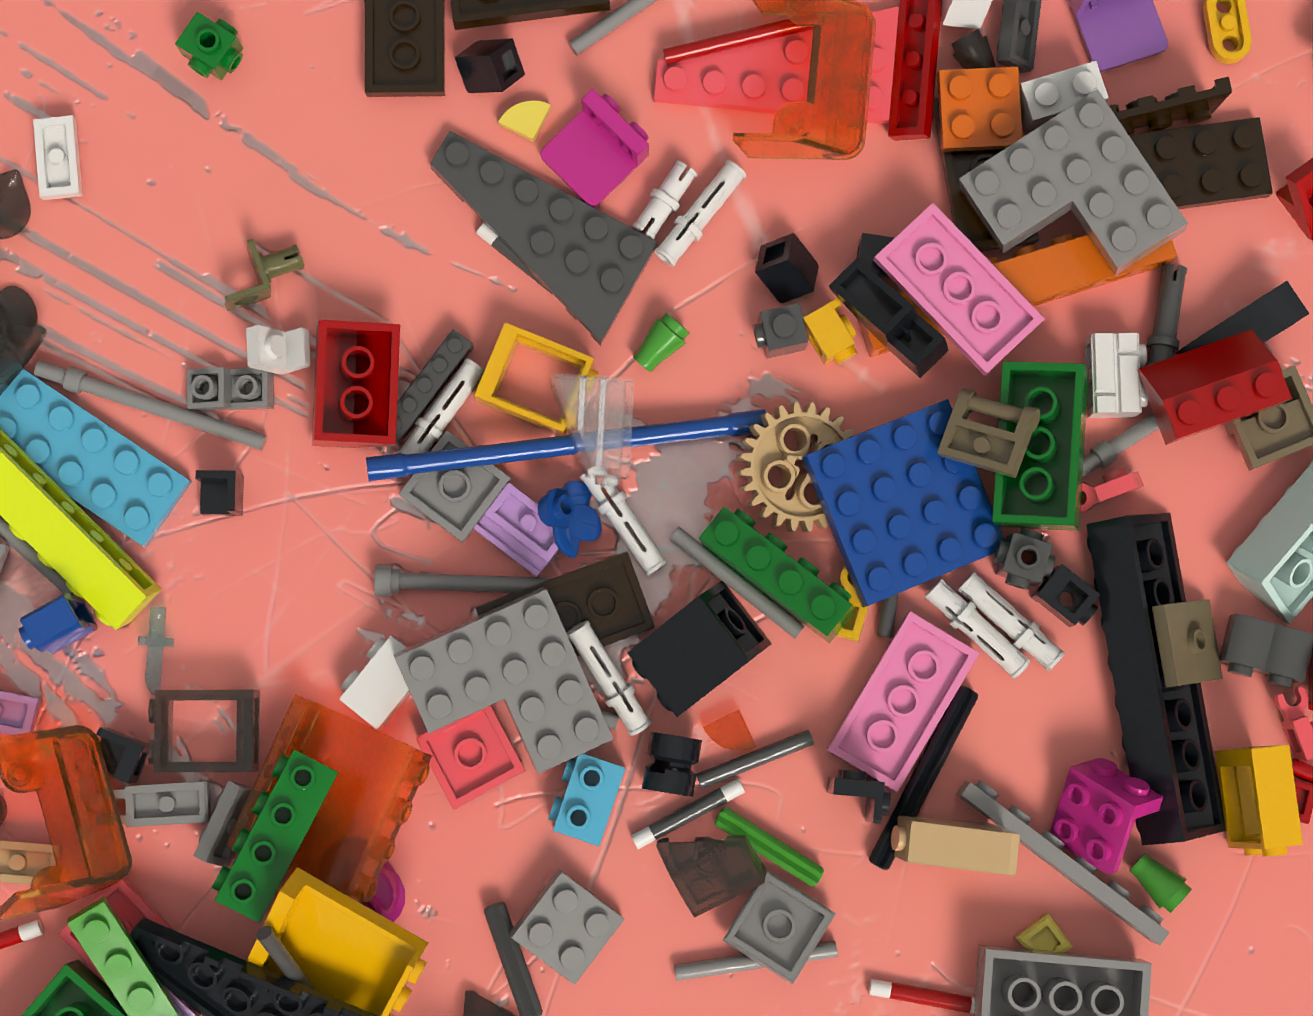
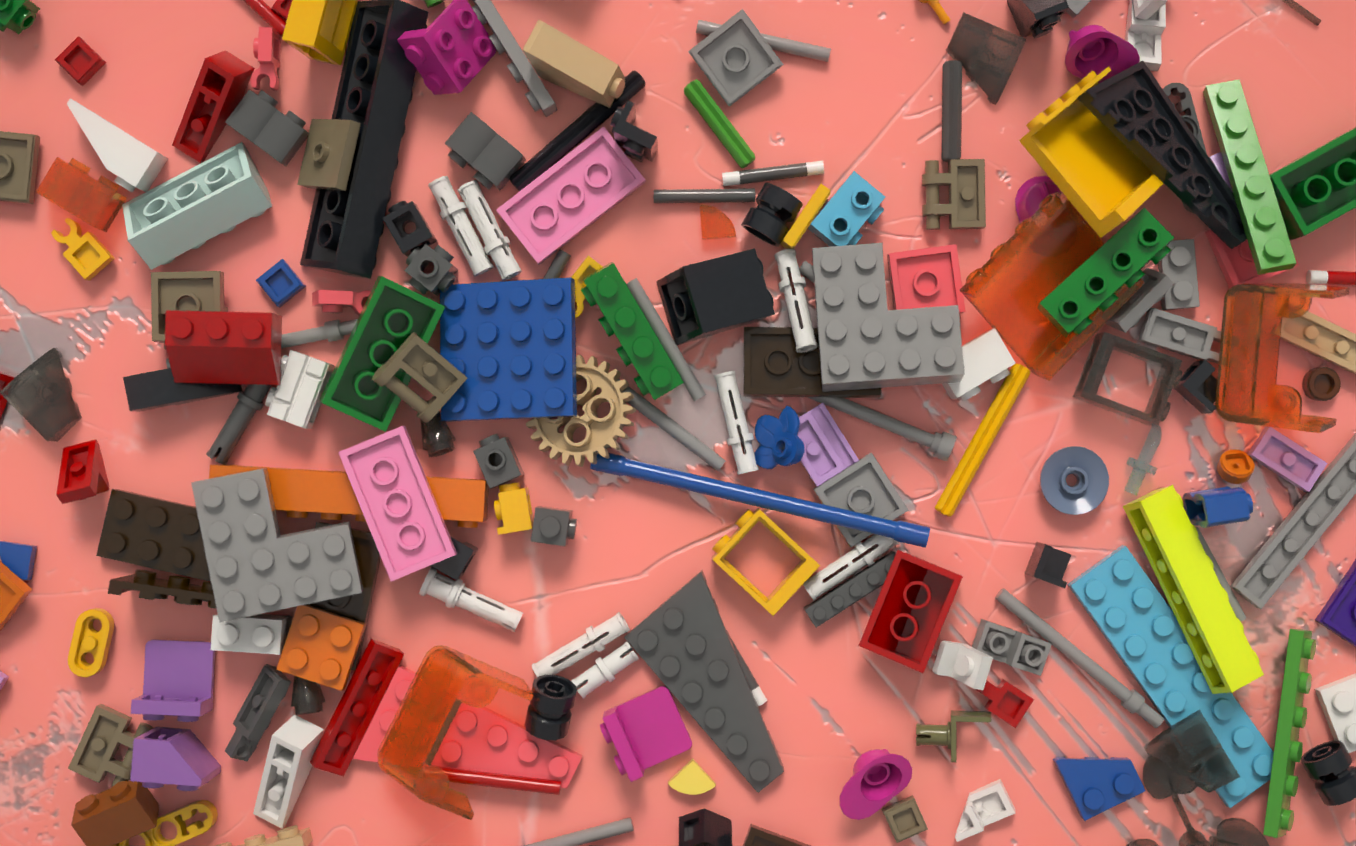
camera: 155 degrees left, 5 degrees up
dark grey bar [256,926,318,991] -> none
light grey plate [509,869,624,985] -> none
clear slope [550,374,635,486] -> none
bright green cone [633,313,690,373] -> none
clear smoke slope [656,835,766,918] -> none
black panel [755,233,819,303] -> none
black slope [829,258,949,378] -> none
none -> blue tile [256,259,306,307]
none -> white pin [419,567,523,632]
none -> clear smoke cone [420,411,456,457]
none -> dark grey brick [445,112,526,191]
none -> dark grey brick [473,434,524,489]
none -> black wheel [524,675,577,740]
none -> light grey bar [616,379,726,471]
none -> yellow tile [780,184,831,249]
none -> dark pink piece [839,749,912,820]
none -> dark tan tile [882,795,928,843]
none -> dark tan plate [922,159,986,230]
none -> yellow axle [935,363,1030,517]
none -> white slope [955,779,1016,842]
none -> red plate [975,679,1034,728]
none -> sand blue dish [1040,446,1109,515]
none -> blue wing [1053,757,1146,821]
none -> light grey plate [1158,239,1200,310]
none -> orange tile [1217,449,1255,484]

